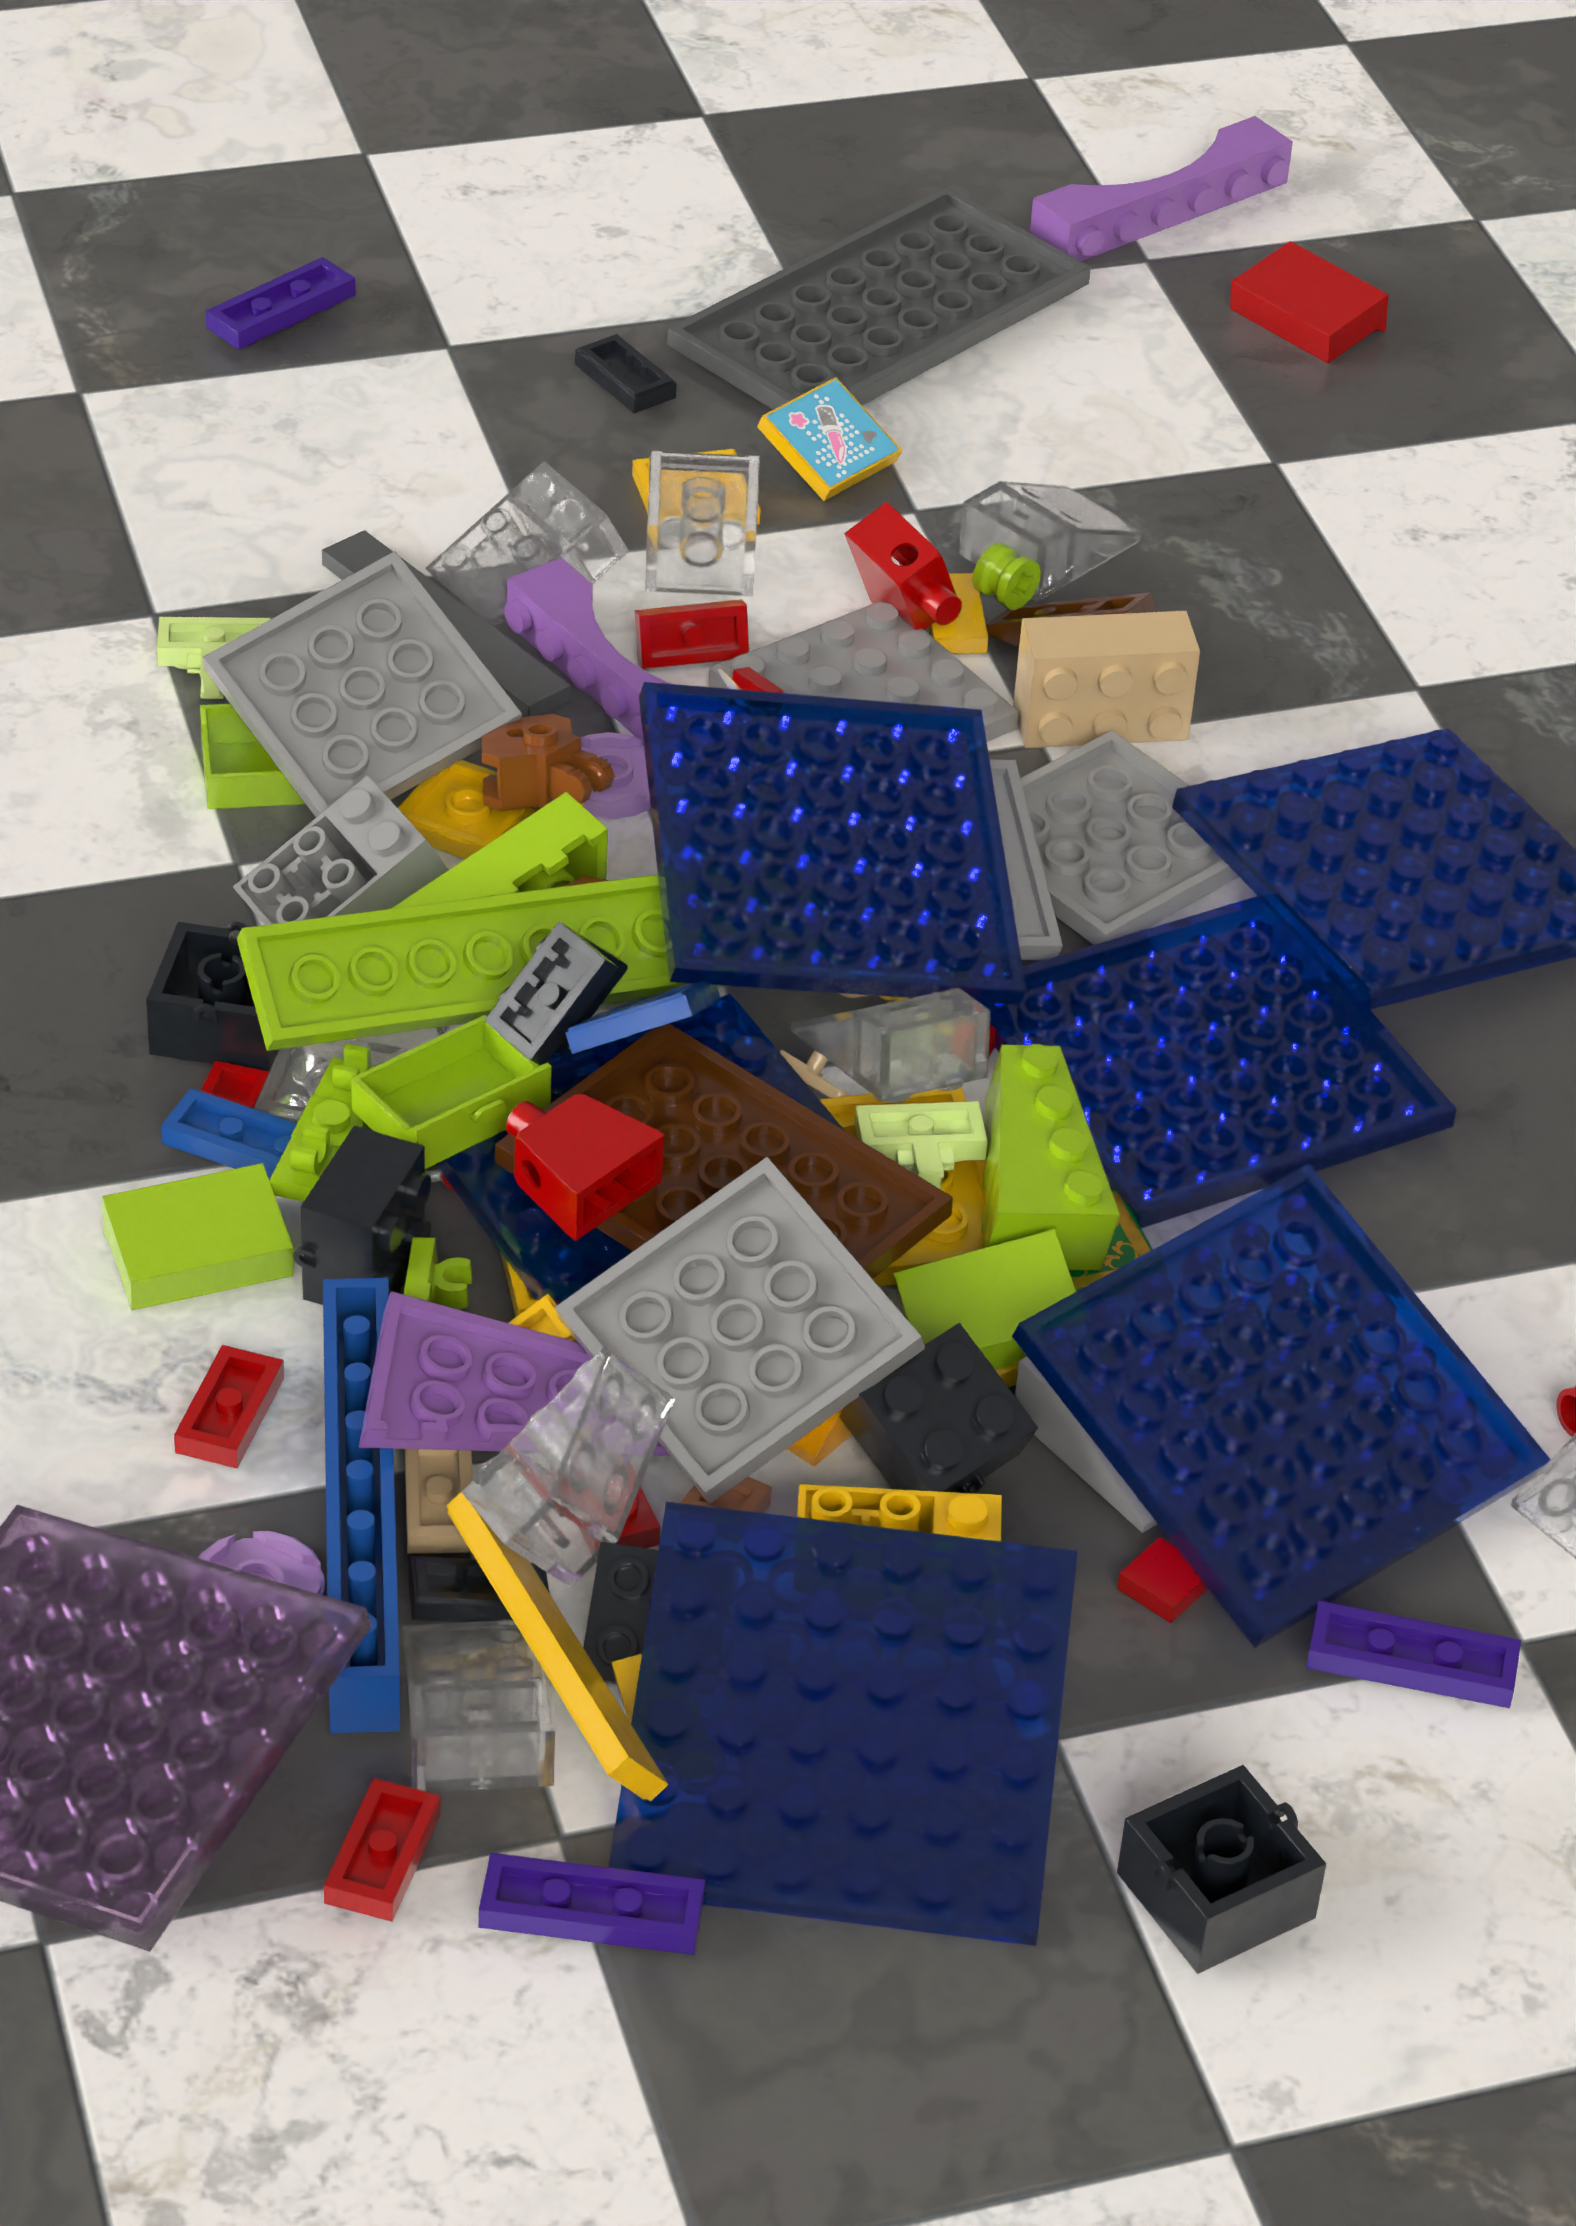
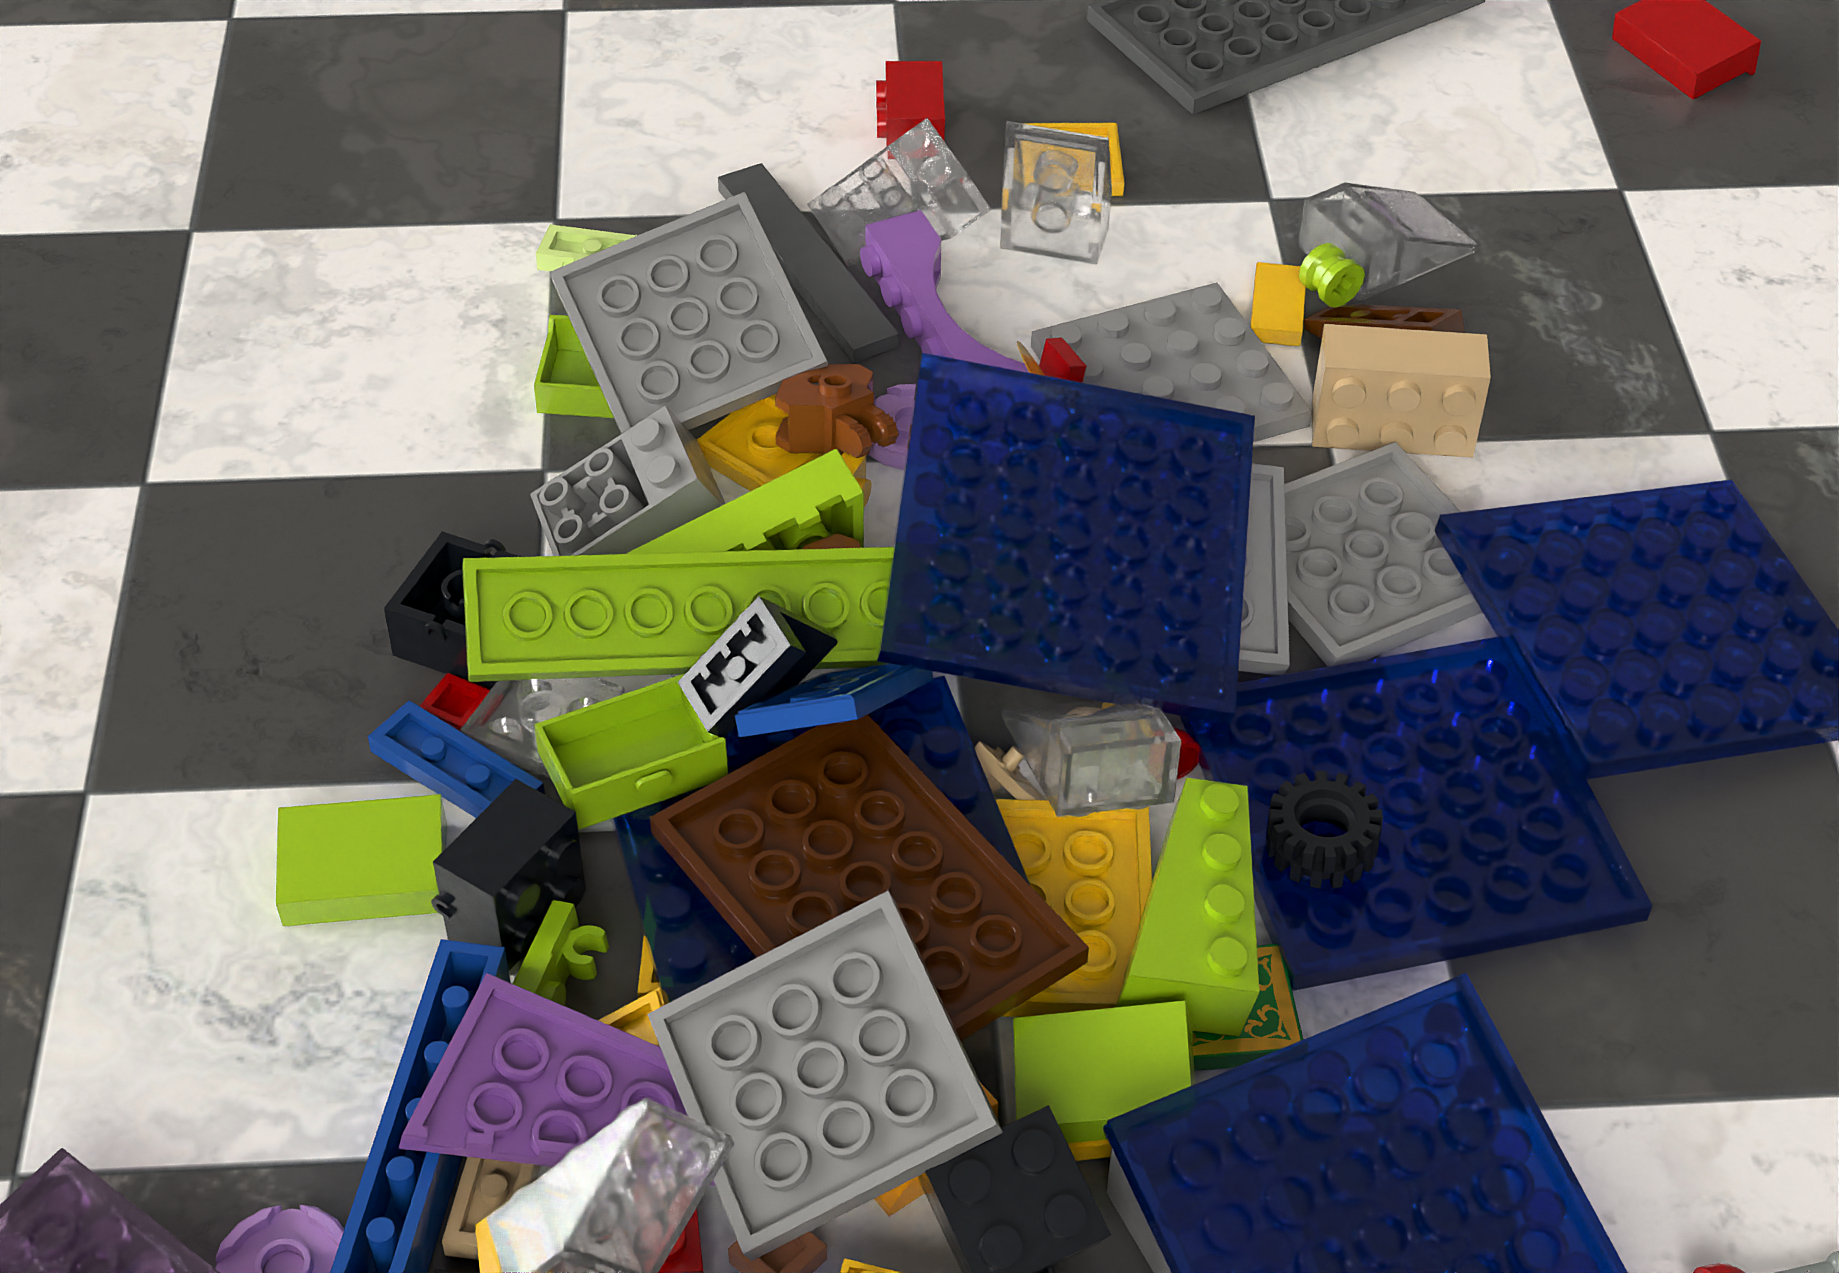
camera: 15 degrees right, 5 degrees up
red plate [174,1345,284,1469] -> none
lime plate [270,1043,375,1202] -> none
red torso [506,1094,664,1241] -> none
black plate [575,334,677,414] -> none
red tile [635,599,749,669] -> none
tile [757,377,903,501] -> none
red torso [844,502,962,630] -> none
yellowish green hinge [854,1101,987,1189] -> none
none -> red brick [876,61,945,158]
none -> black tyre [1266,771,1383,889]

